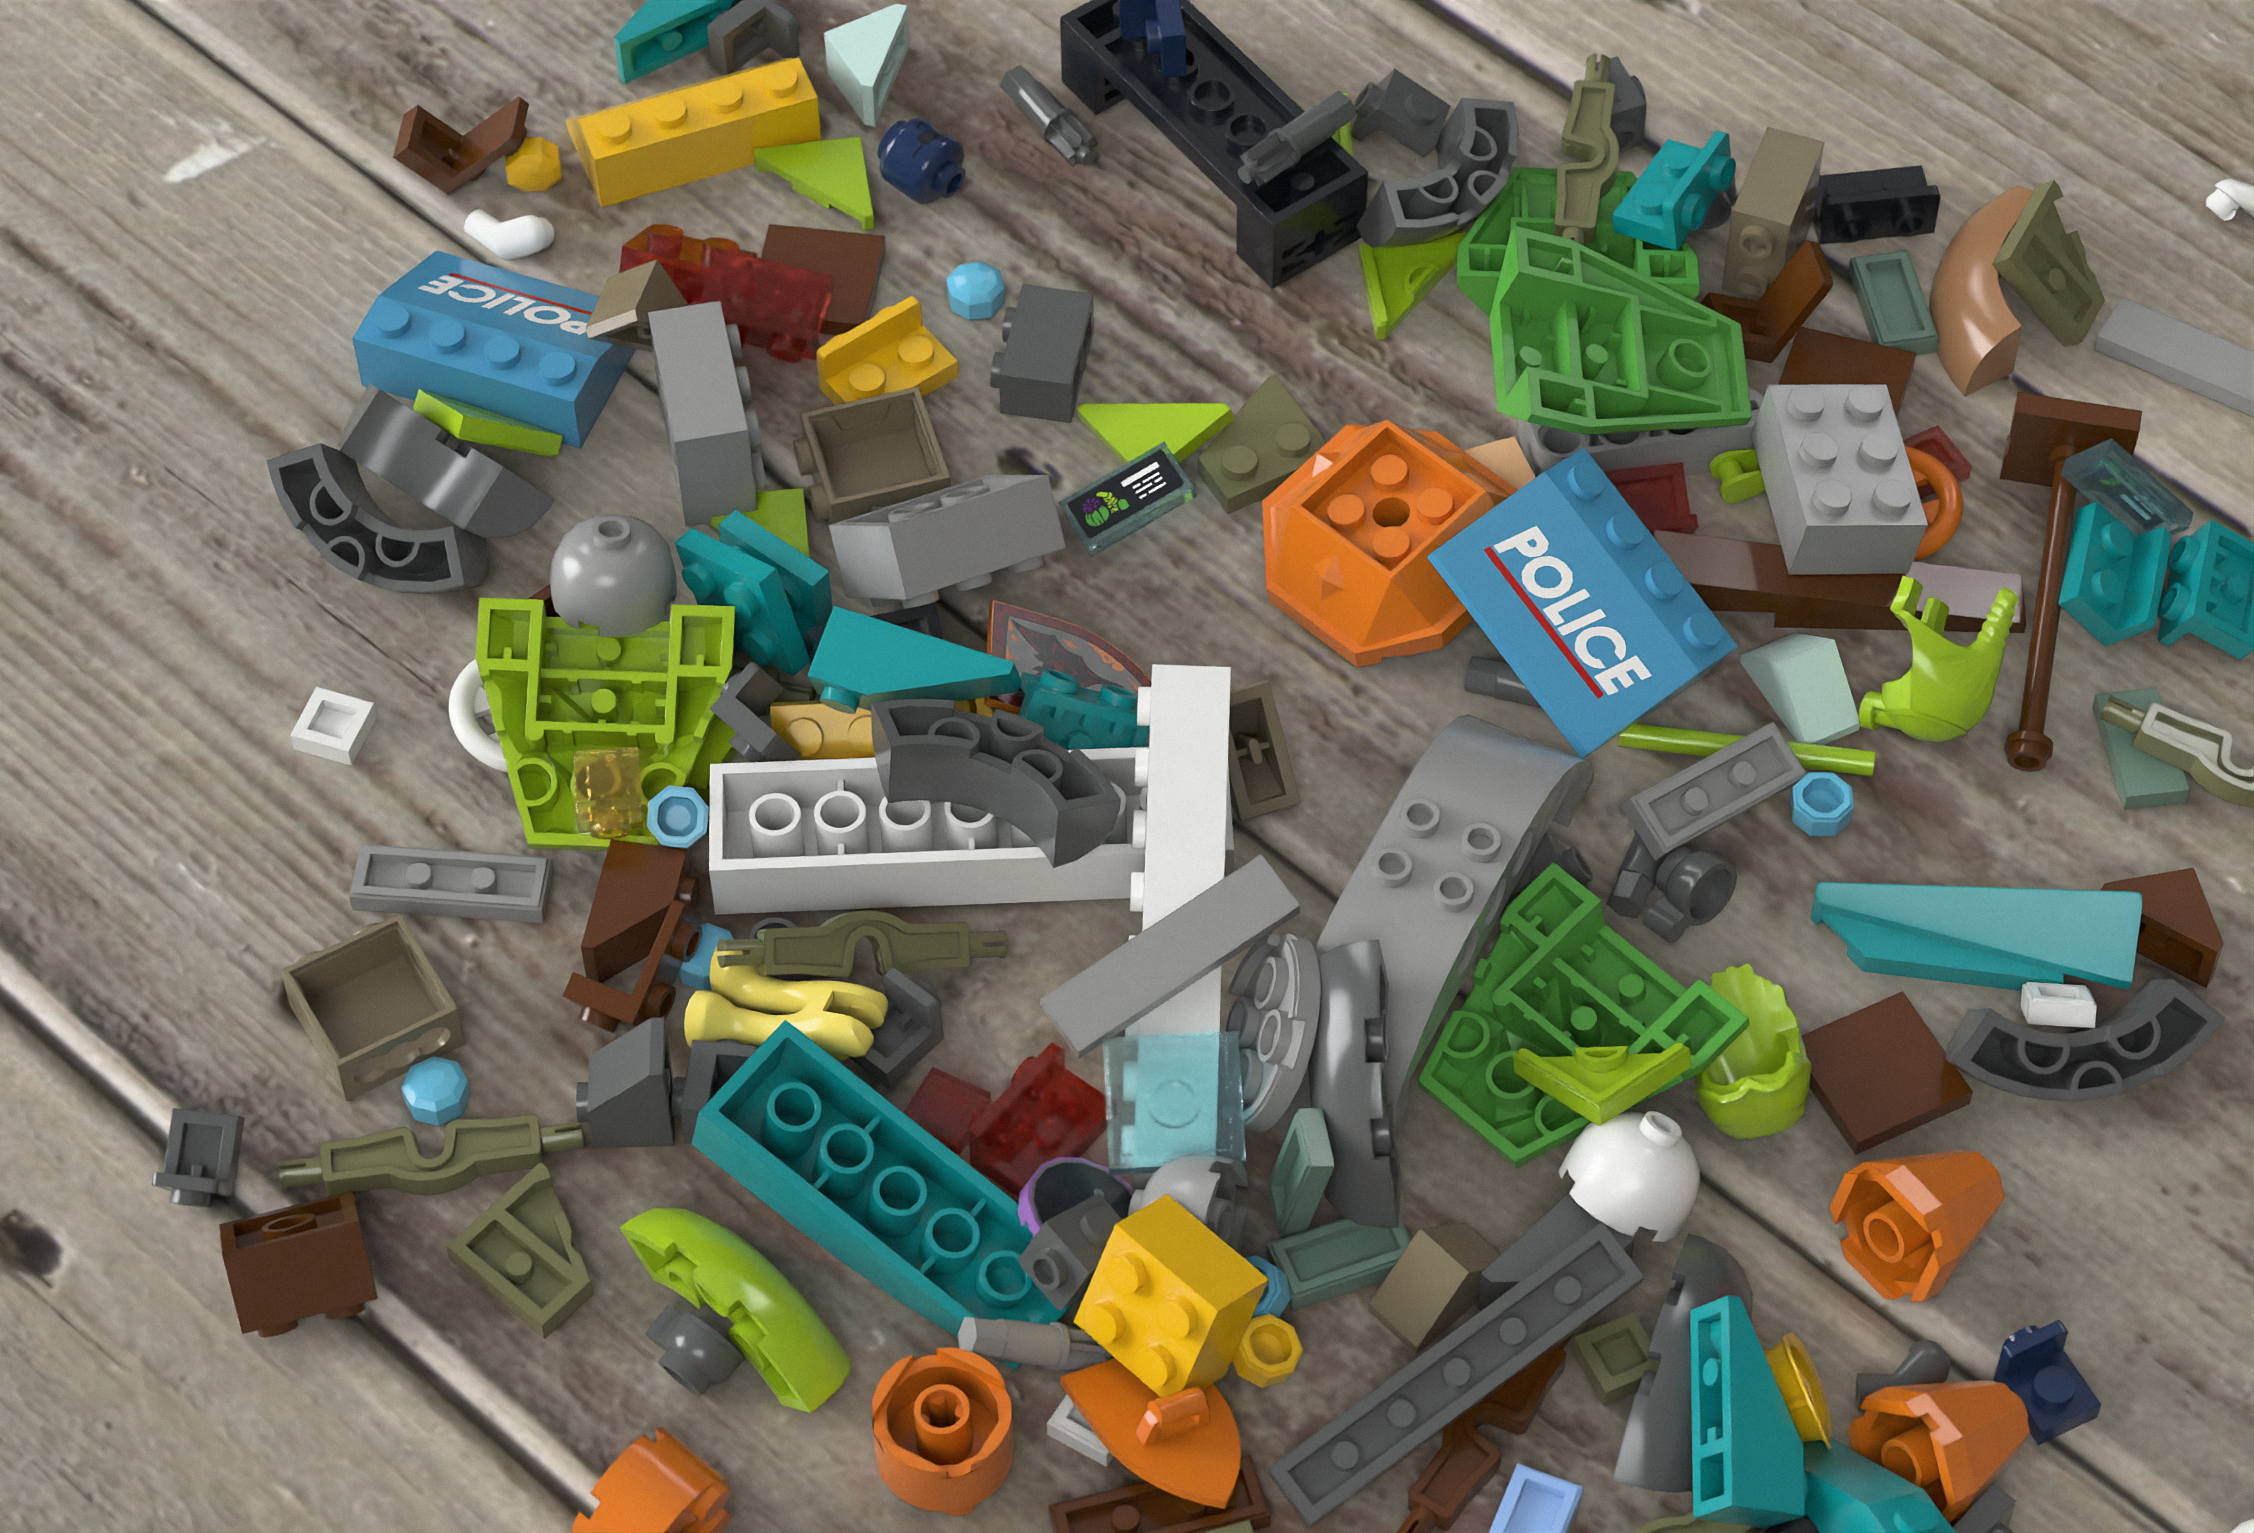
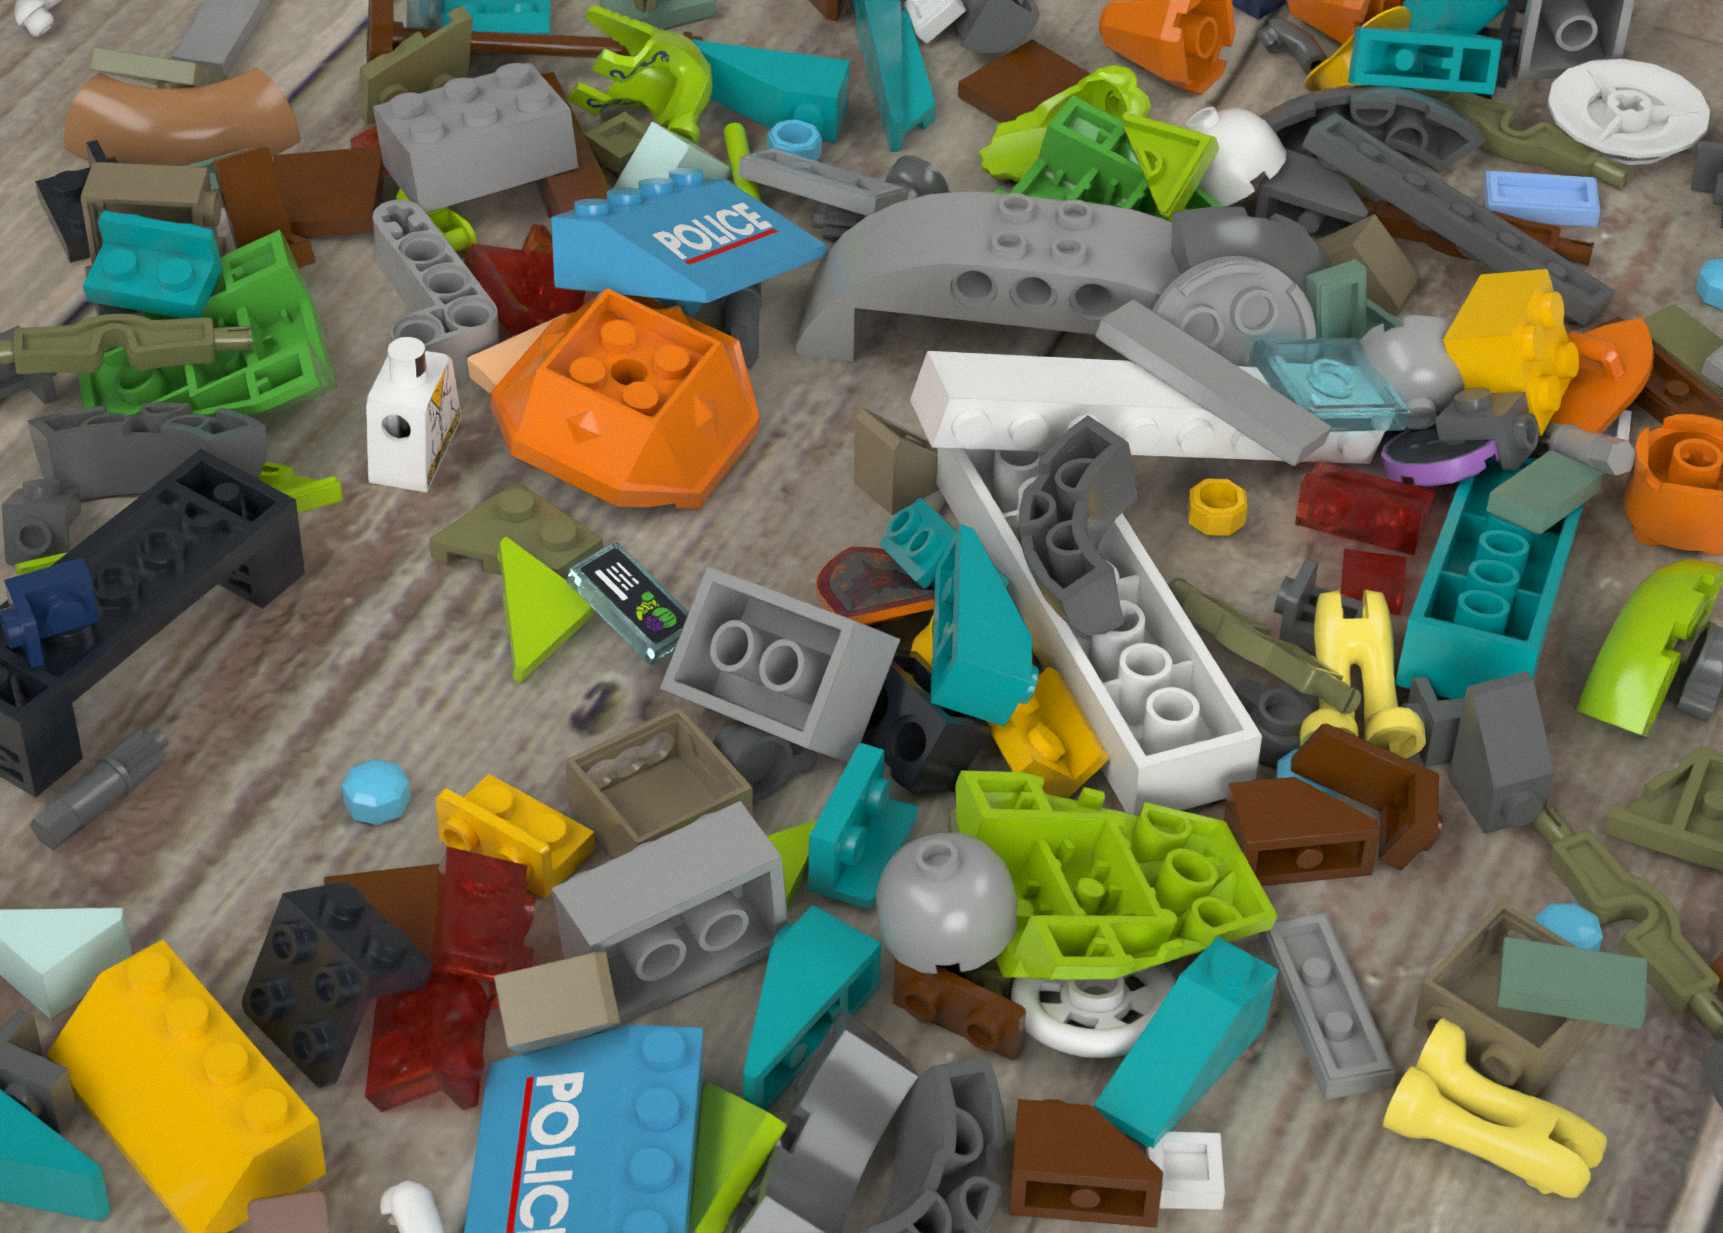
camera: 110 degrees left, 10 degrees down
clear yellow bracket [573,747,644,840] -> none
medium azure tile [646,786,710,849] -> none
teal plate [674,528,810,676] -> none
dark grey bracket [710,662,801,762] -> none
lime tile [754,136,874,231] -> none
dark blue head [877,117,966,205] -> none
dark grey brick [990,284,1094,423] -> none
dark grey piece [1238,91,1357,187] -> none
bright green wedge [1490,226,1752,435] -> none
none -> black bracket [242,882,433,1087]
none -> olive wing [358,7,473,125]
none -> white torso [366,337,461,493]
none -> olive plate [584,112,649,176]
none -> teal slope [692,39,850,142]
none -> teal slope [743,905,882,1111]
none -> reddish brown slope [1009,1099,1163,1228]
none -> teal slope [1093,937,1278,1148]
none -> light yellow piece [1383,1018,1607,1198]
none -> sand green tile [1486,450,1604,535]
none -> sand green tile [1496,937,1648,1029]

